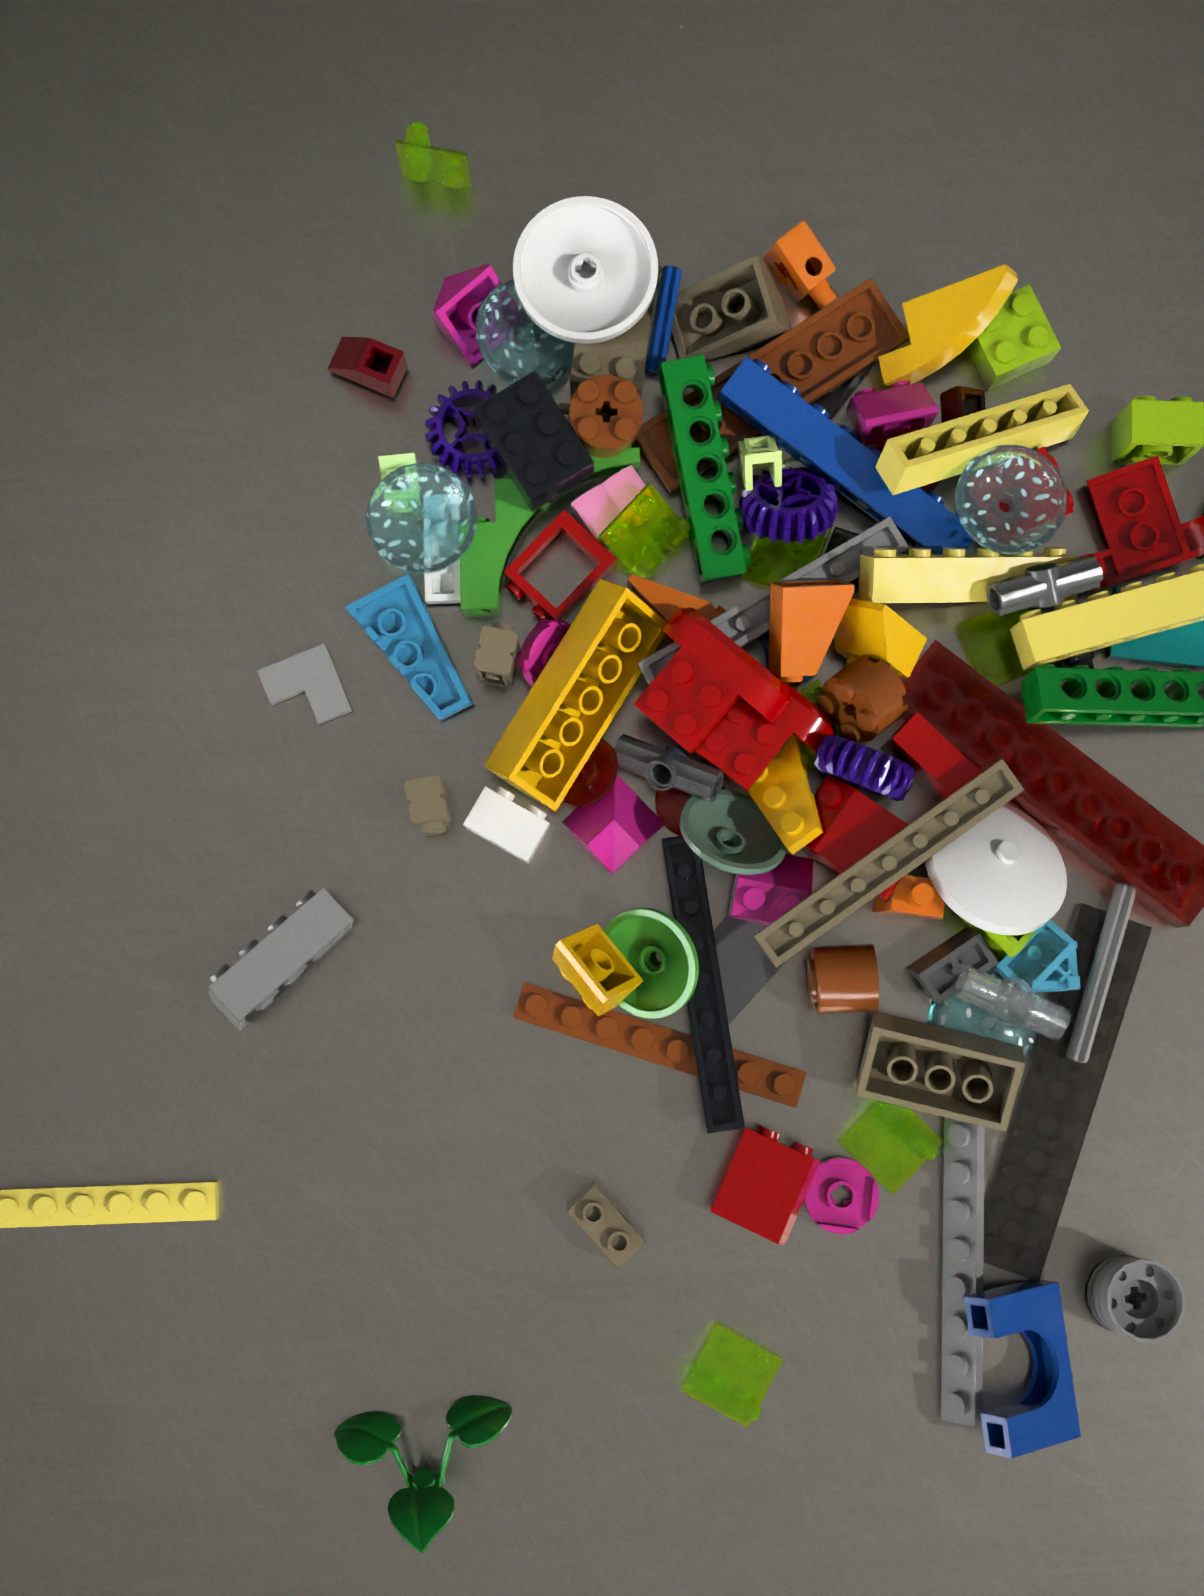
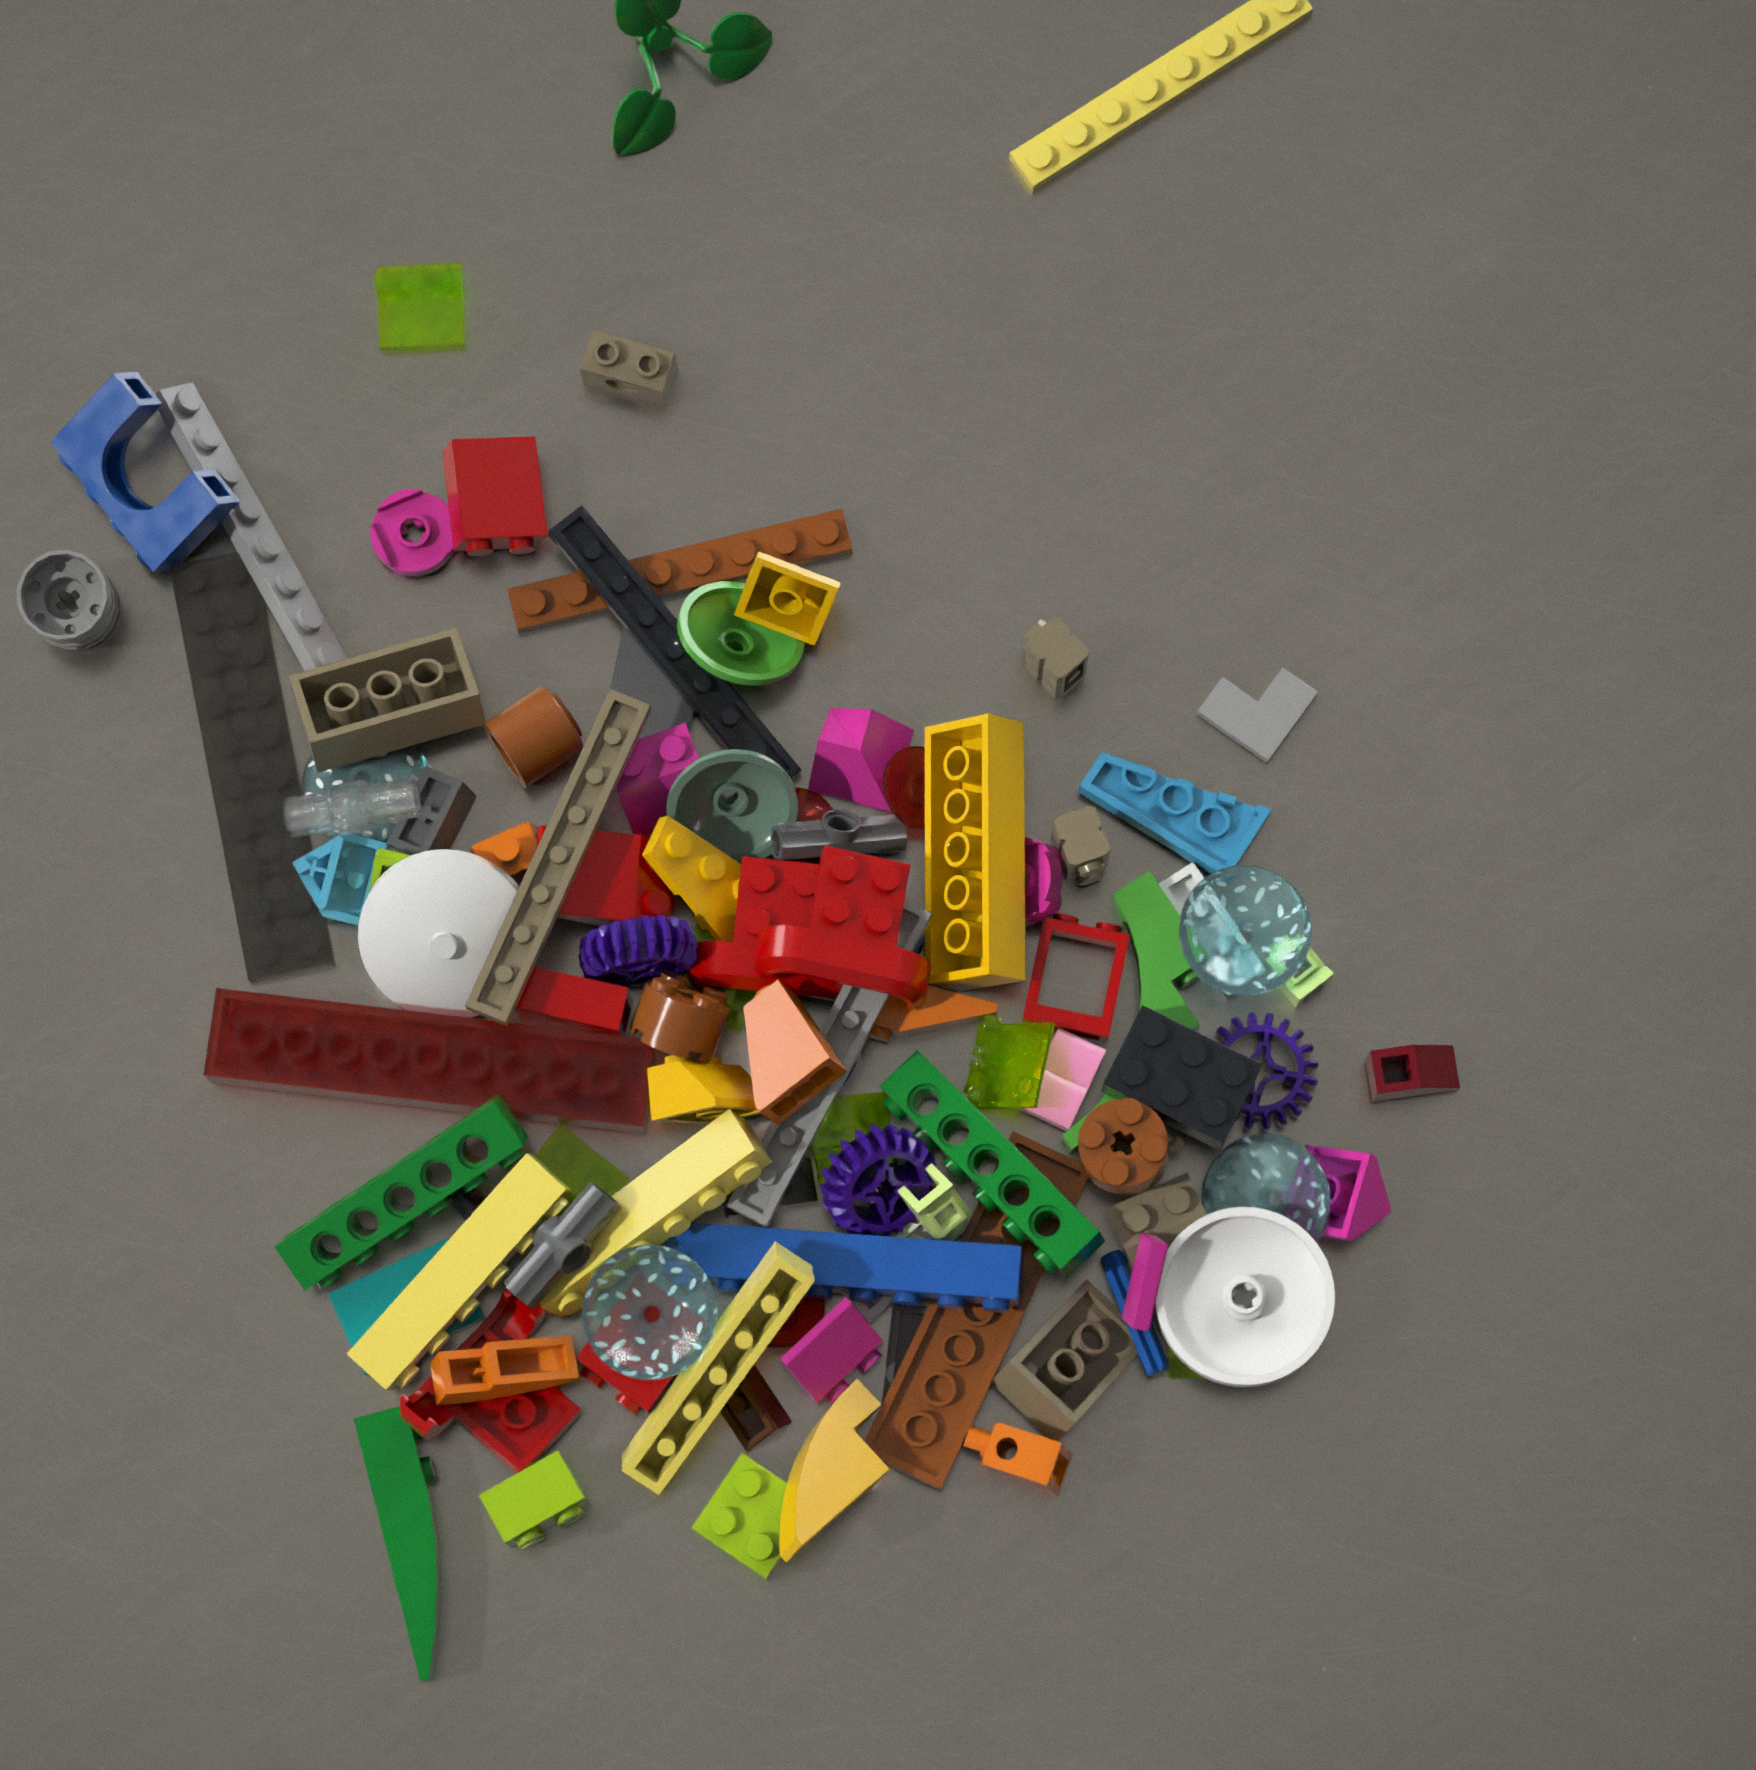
camera: 155 degrees right, 5 degrees down
light grey wedge [208,887,353,1032] -> none
clear neon green hinge [395,122,472,188] -> none
white brick [463,785,550,864] -> none
clear neon green hinge [839,1101,944,1195] -> none
light grey axle [1066,883,1136,1063] -> none
none -> orange slope [430,1335,579,1406]
none -> dark pink tile [1121,1232,1168,1331]

